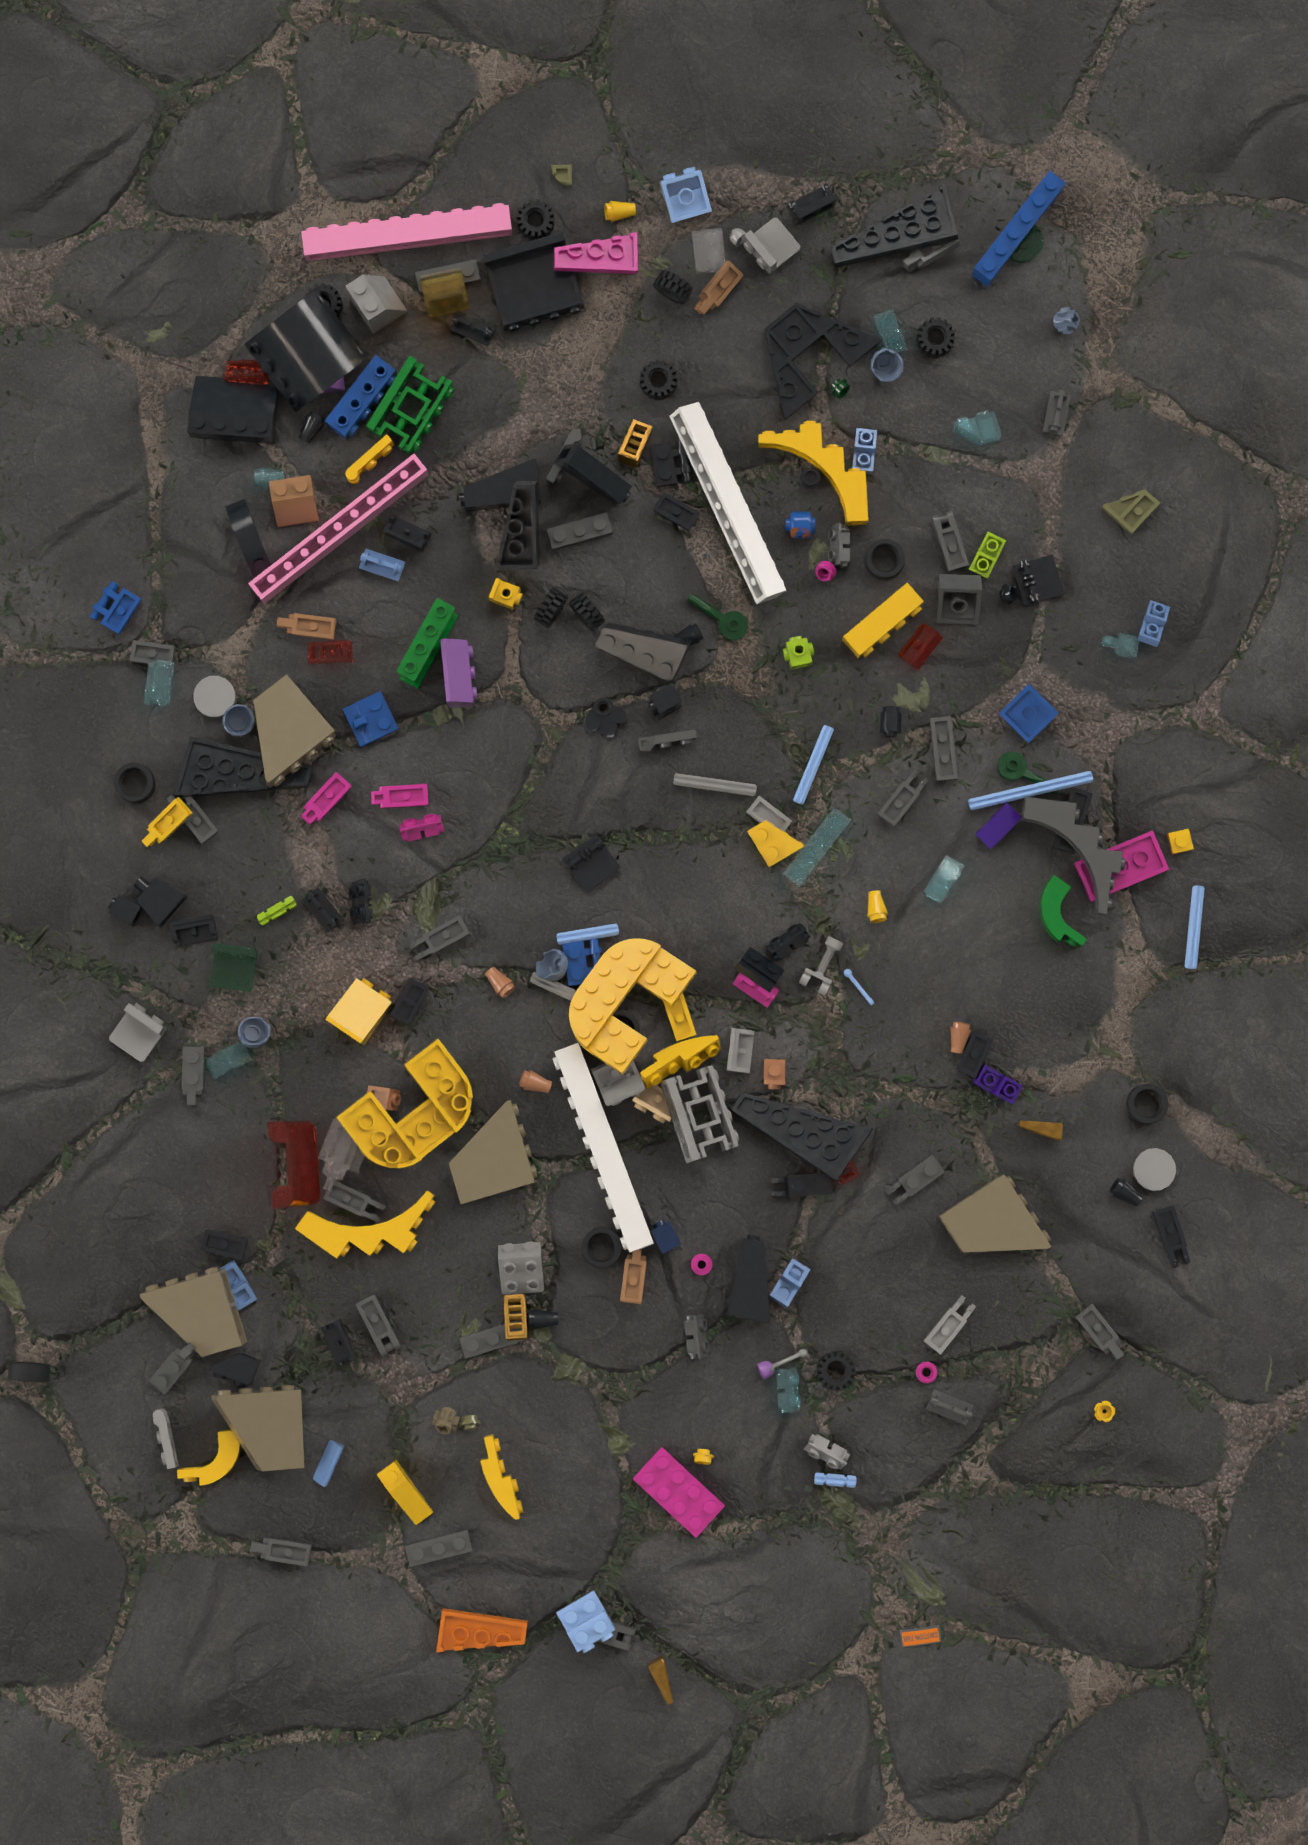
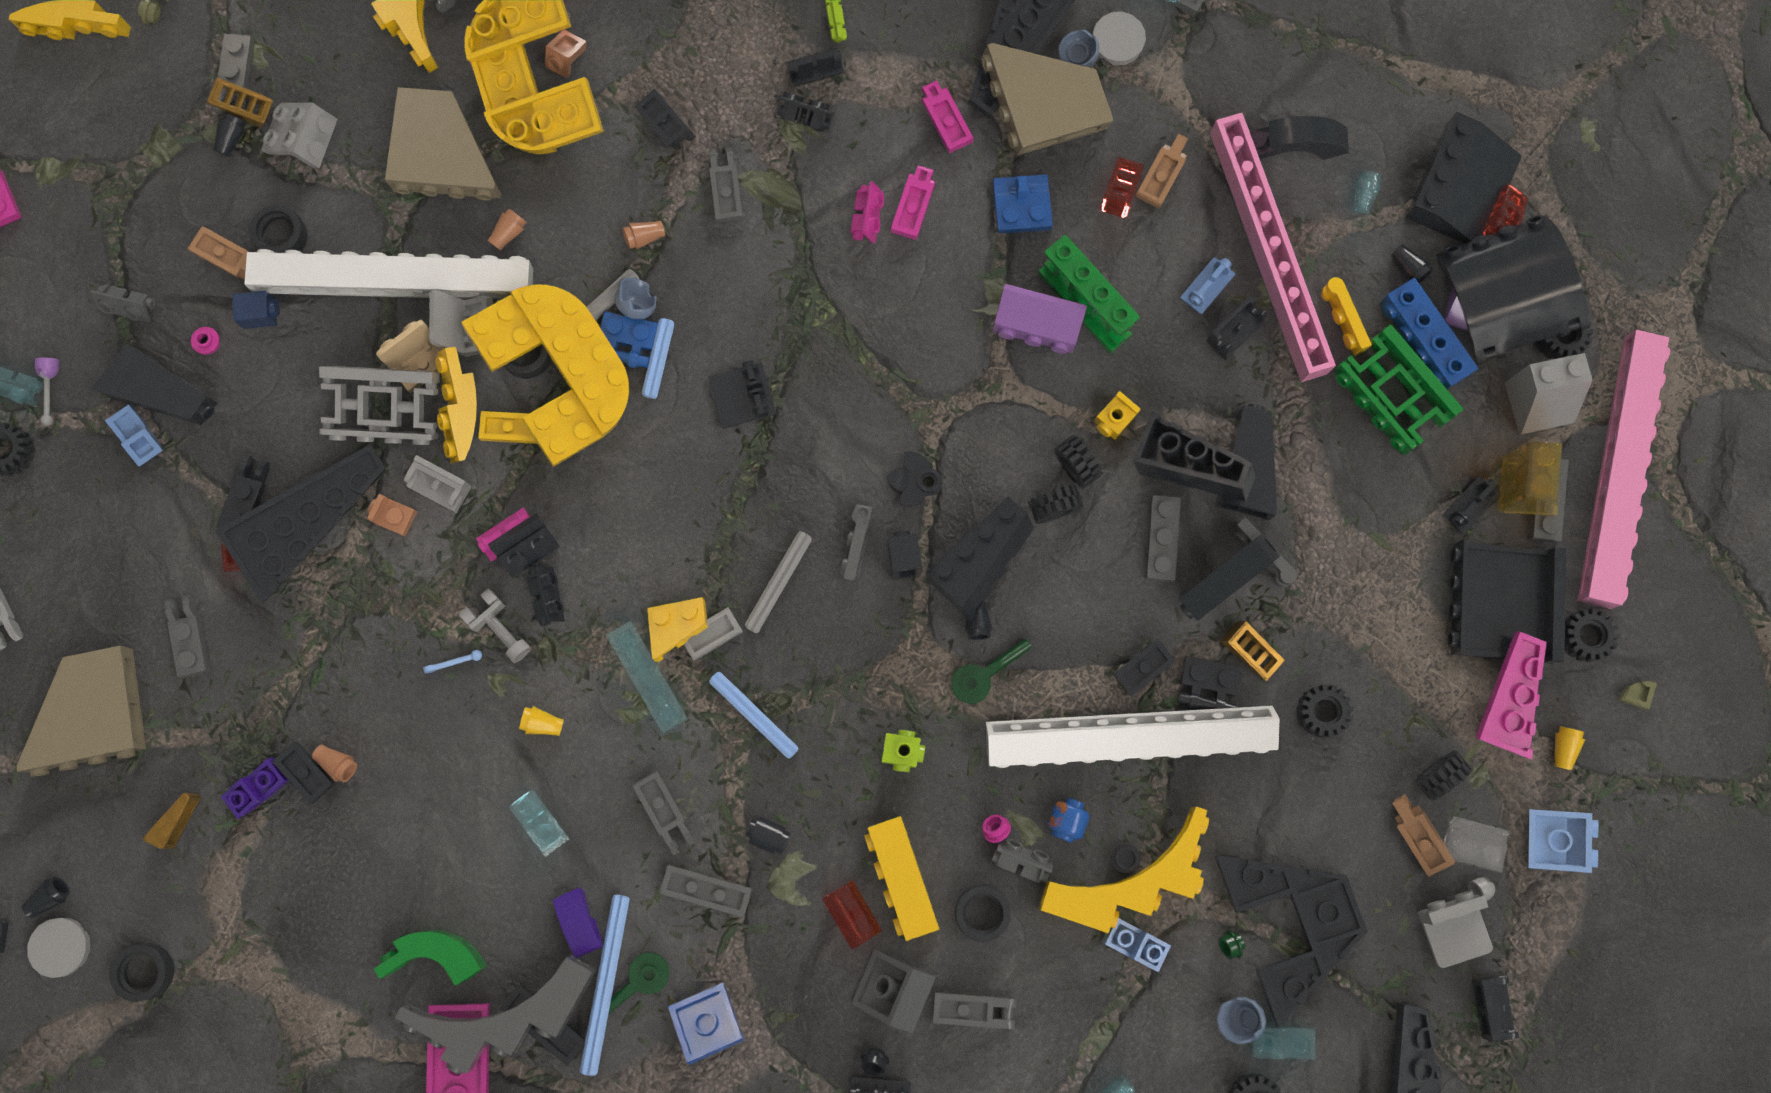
camera: 110 degrees right, 5 degrees down
medium nougat slope [269,475,319,528] -> none
yellow slope [325,978,393,1045] -> none
lime slope [969,532,1007,579] -> none

